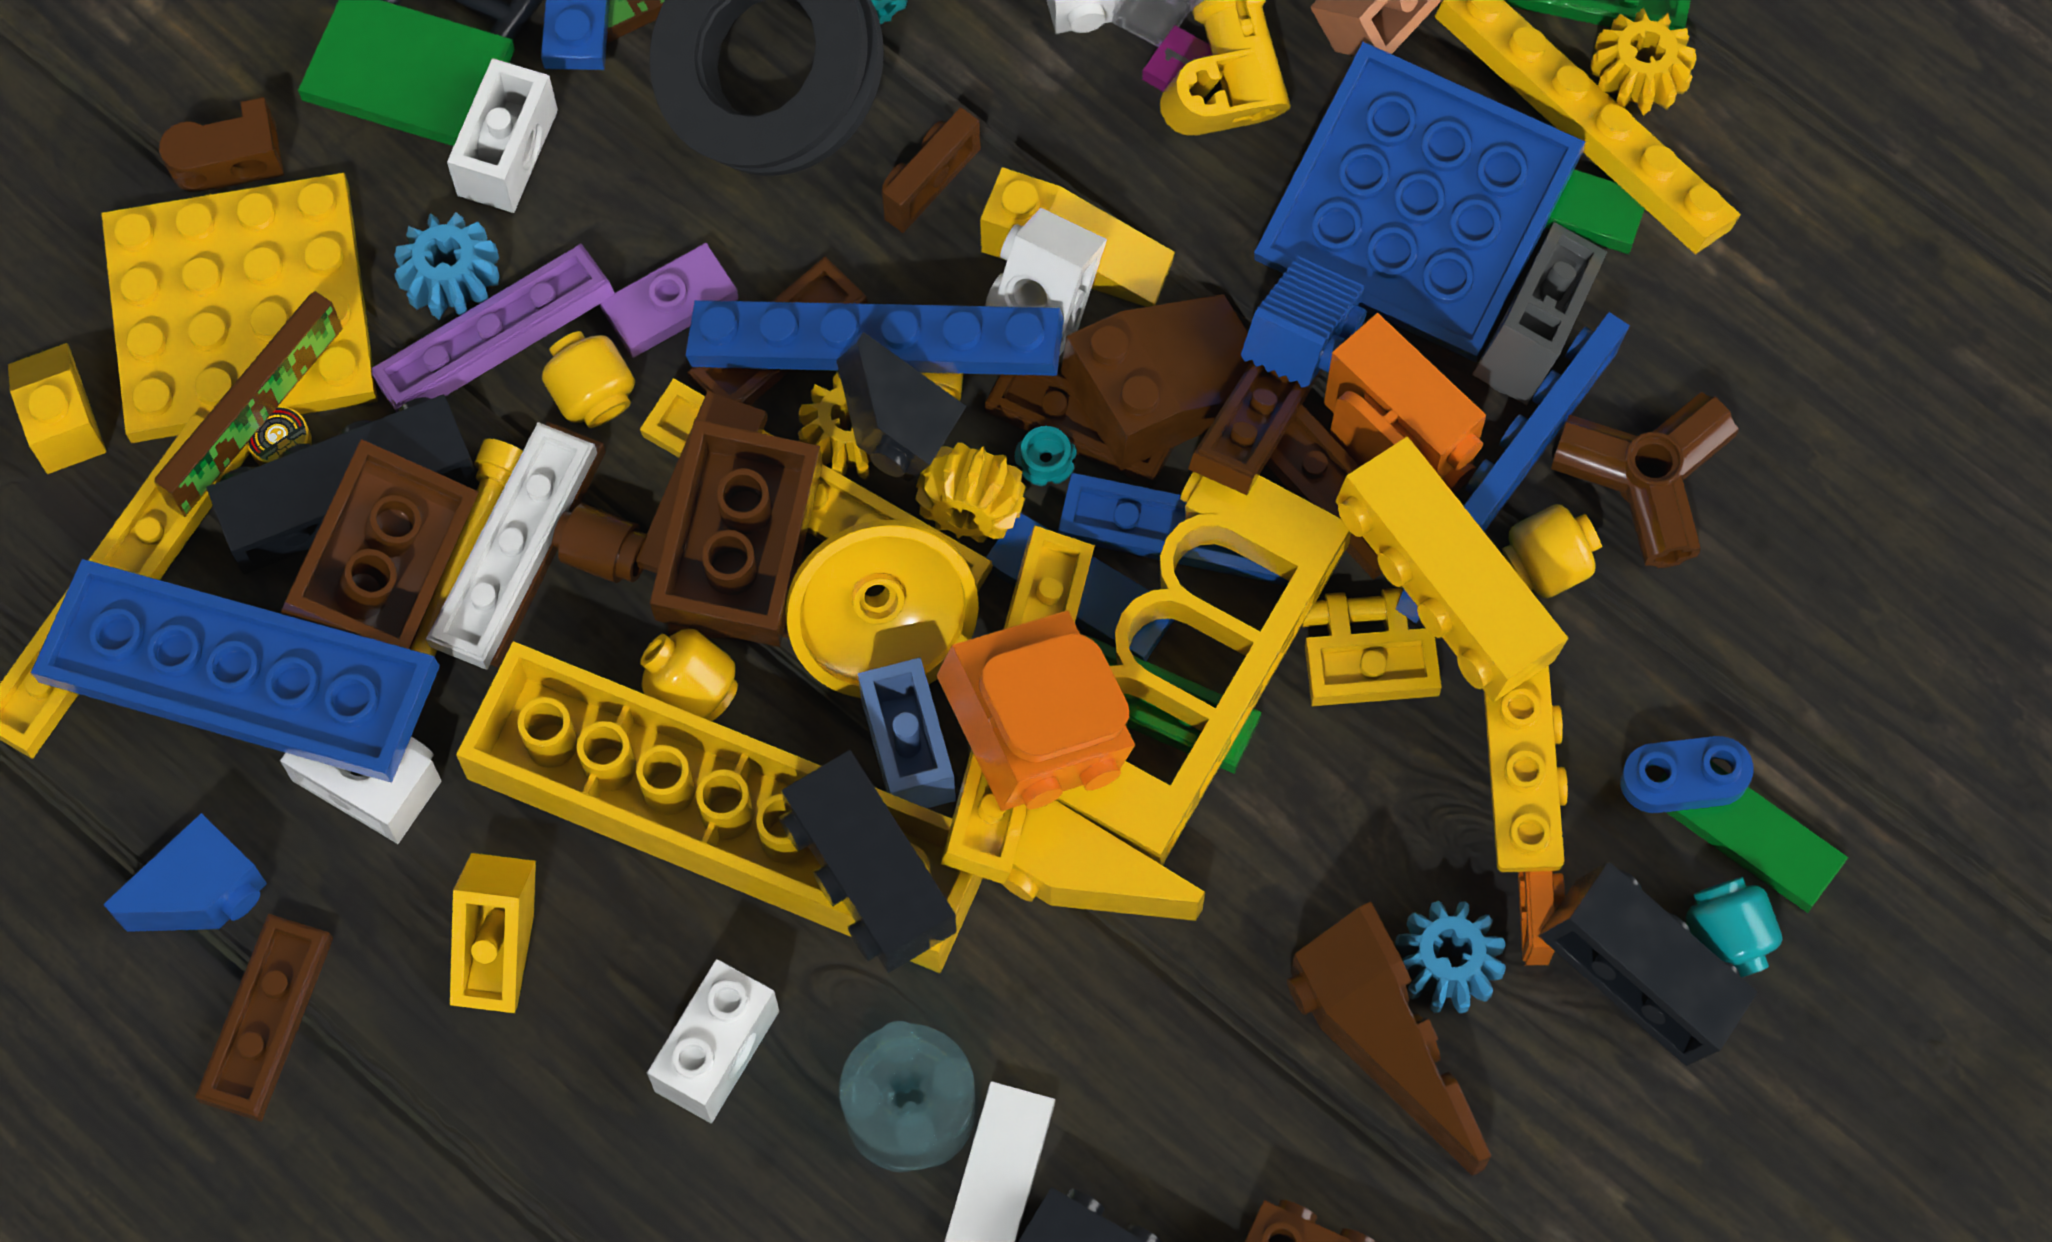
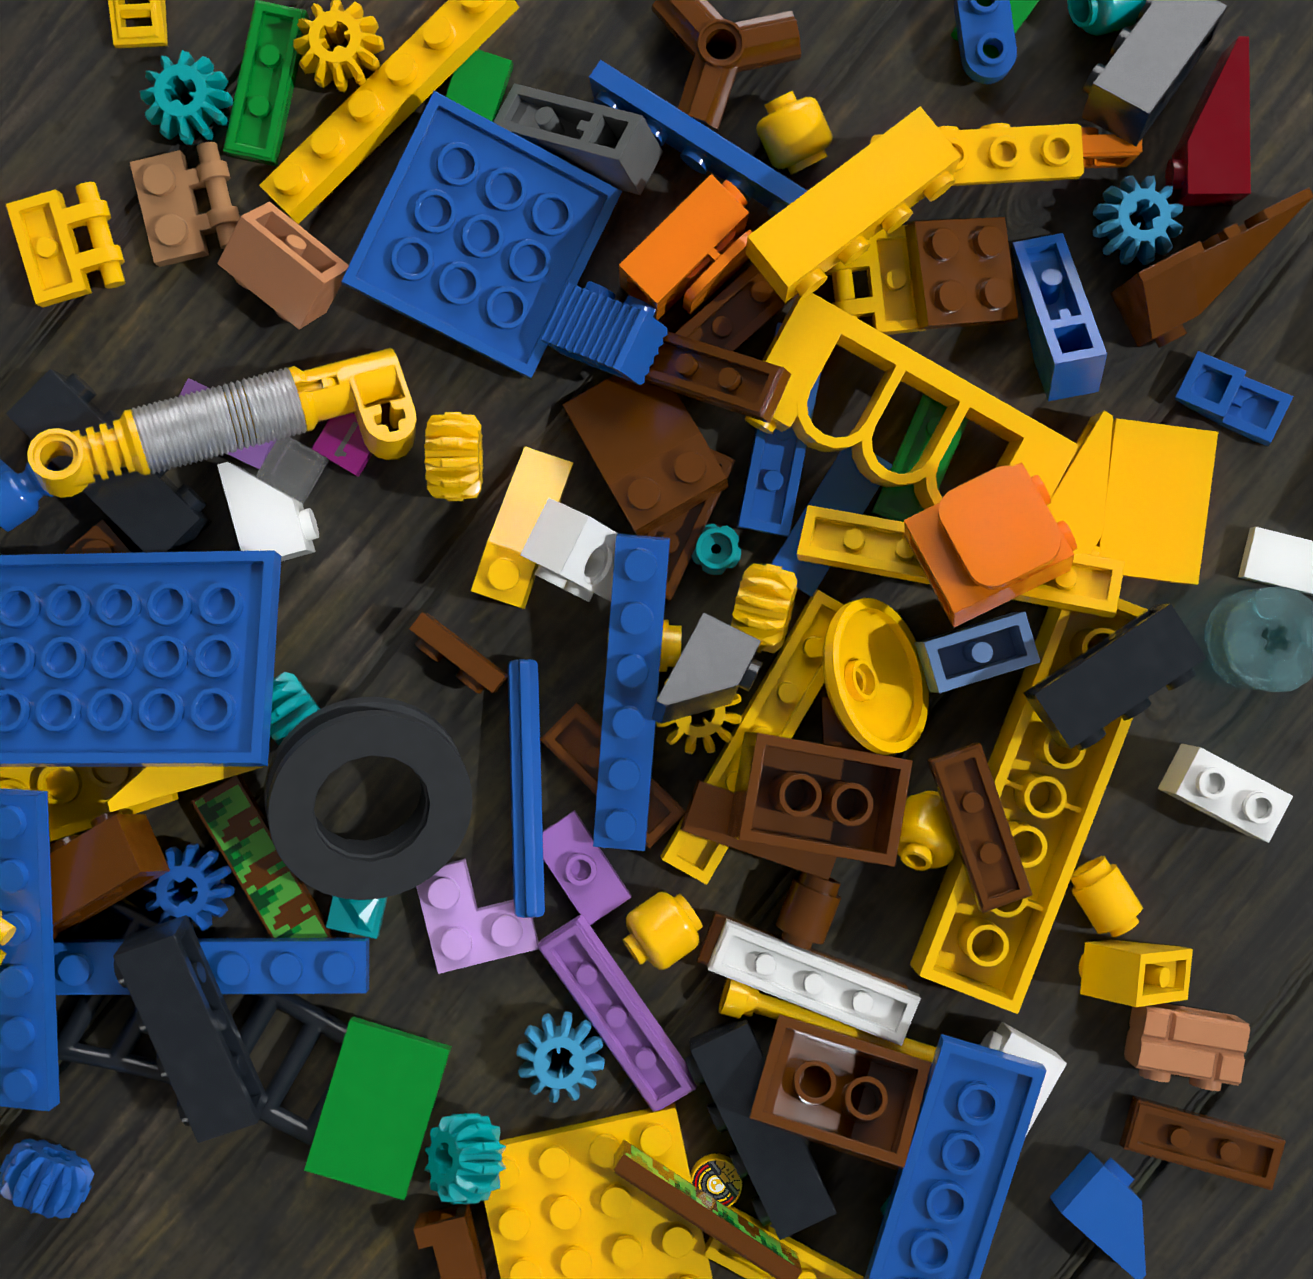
camera: 95 degrees left, 20 degrees up
white brick [447,58,558,213] -> none
none -> teal tile [326,896,388,939]
none -> lavender plate [416,859,539,974]
none -> yellow gear [424,412,483,501]
none -> teal gear [425,1113,506,1204]
none -> blue axle [507,659,545,918]
none -> reddish brown plate [905,217,1019,330]
none -> reddish brown tile [927,742,1033,913]
none -> blue slope [1012,233,1107,401]
none -> yellow brick [1070,856,1143,937]
none -> yellow tile [1096,418,1218,585]
none -> nougat brick [1124,1003,1250,1091]
none -> dark red slope [1165,36,1251,206]
none -> blue slope [1175,351,1294,447]

